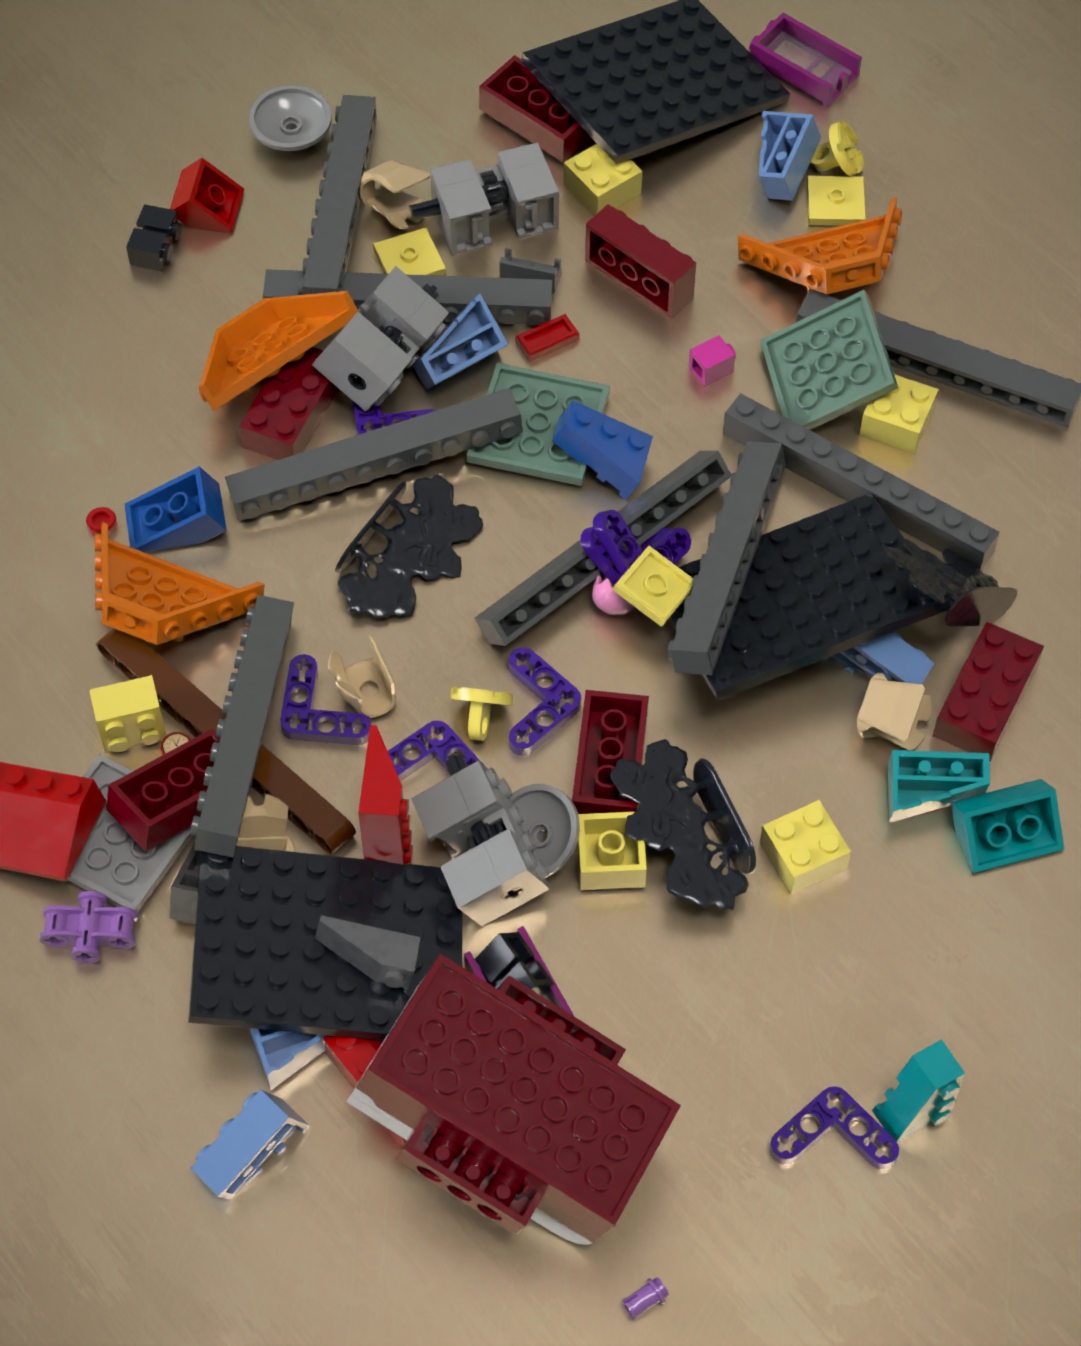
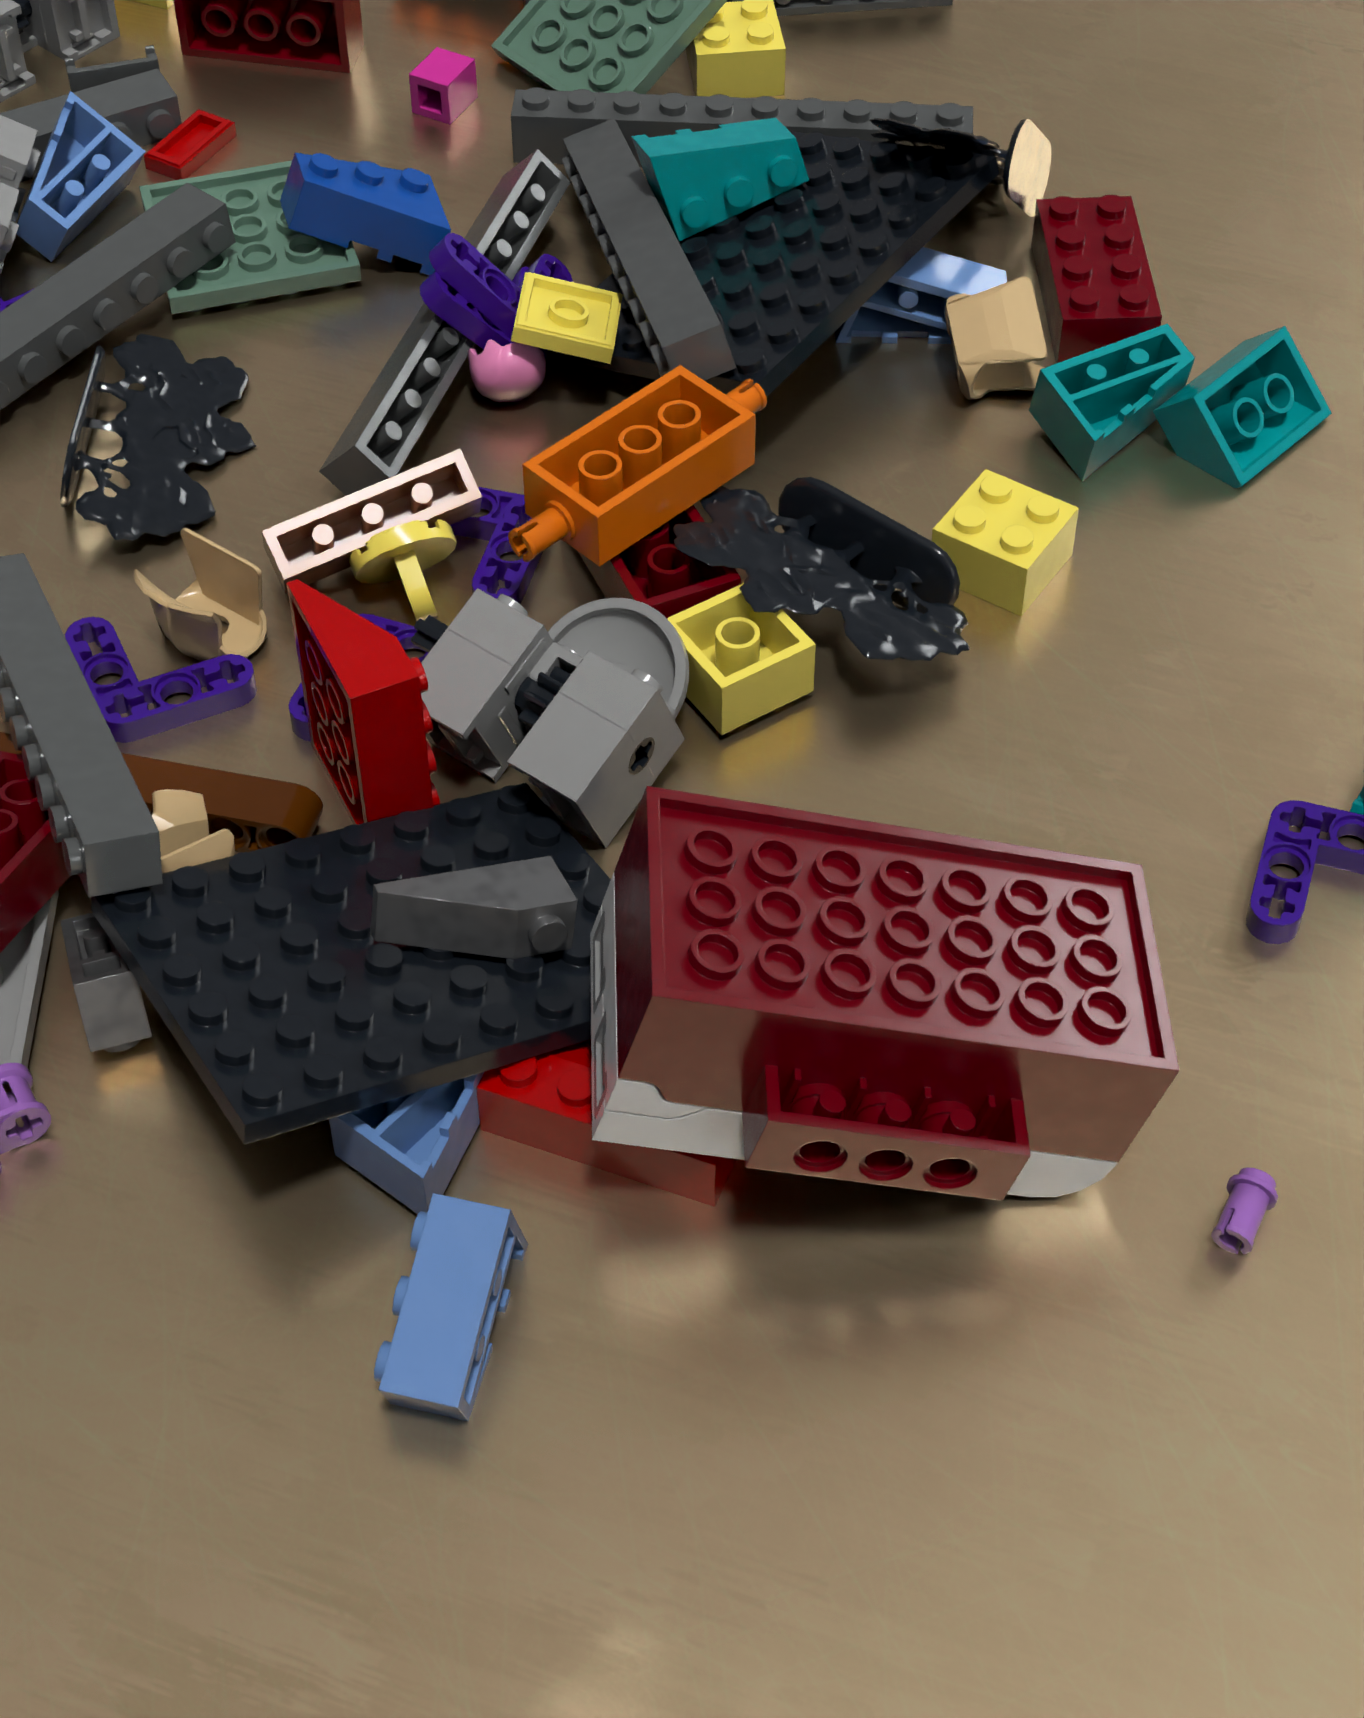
camera: 30 degrees left, 10 degrees down
none -> nougat brick [262,449,482,594]
none -> orange brick [508,365,767,567]
none -> teal wedge [631,118,809,241]

